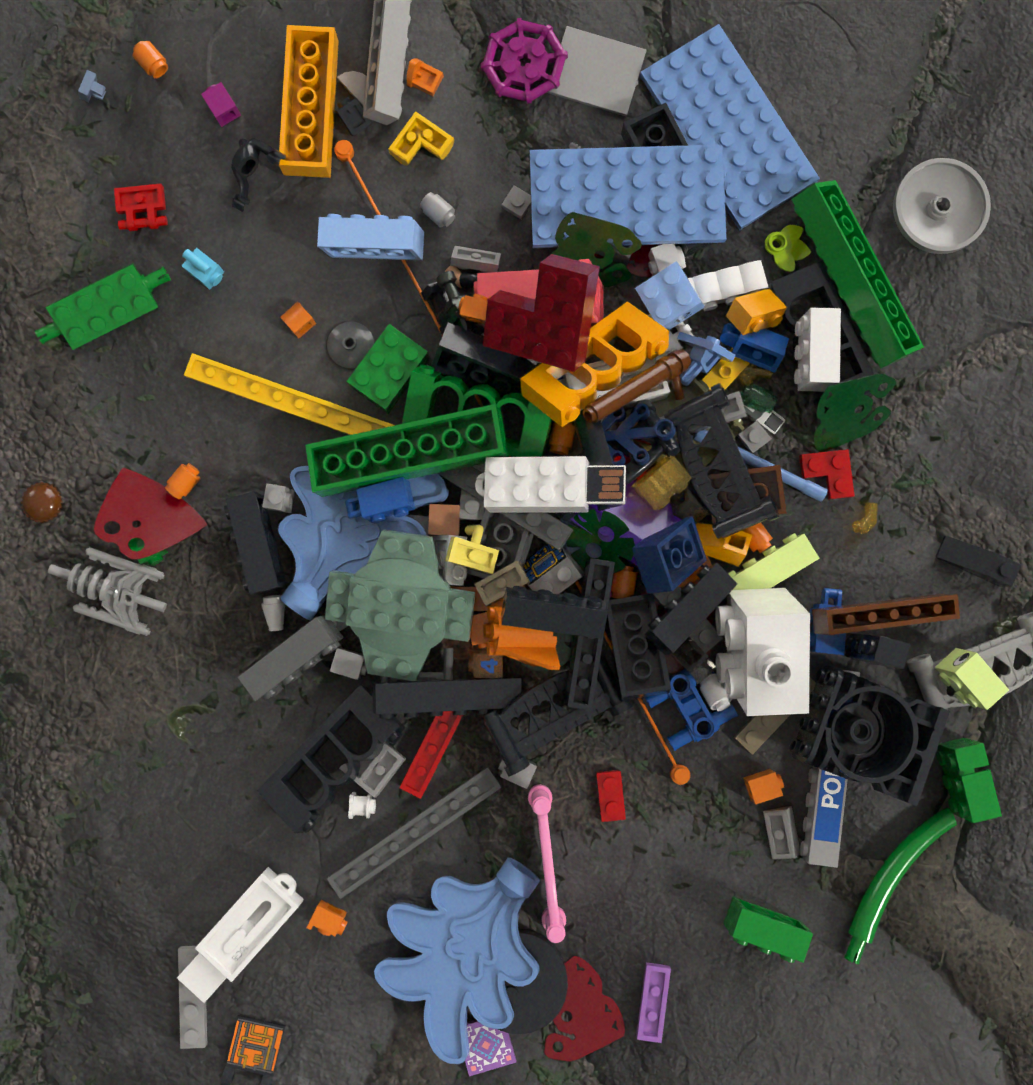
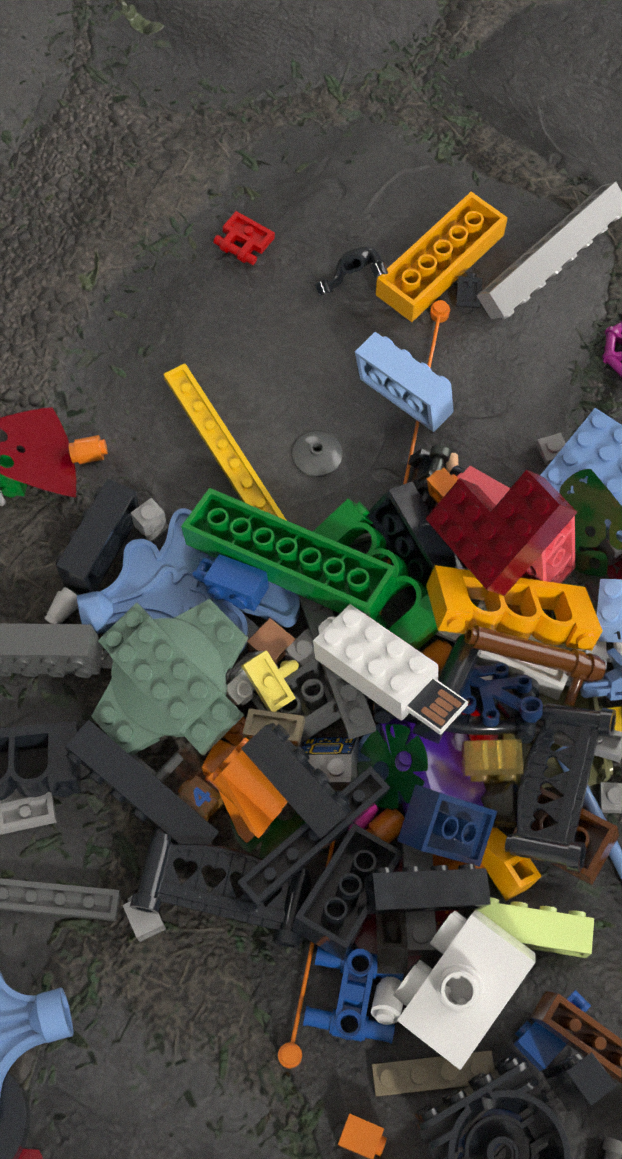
camera: 45 degrees right, 20 degrees down
green plate [35,263,171,350] -> none
sand blue tile [78,70,106,103] -> none
orange brick [133,41,168,78] -> none
medium azure brick [182,248,224,290] -> none
magenta brick [201,82,241,127] -> none
orange brick [280,302,316,339] -> none
light grey brick [330,647,367,680] -> none
light grey tile [337,71,367,108] -> none
green brick [346,324,430,414] -> none
yellow brick [388,111,454,166] -> none
red plate [400,711,463,799] -> none
orange tile [407,58,444,97] -> none
light grey brick [420,192,455,227] -> none
light grey plate [450,246,501,273] -> none
bright pink piece [528,784,566,943] -> none
red plate [596,770,626,822] -> none
orange brick [742,523,773,553] -> none

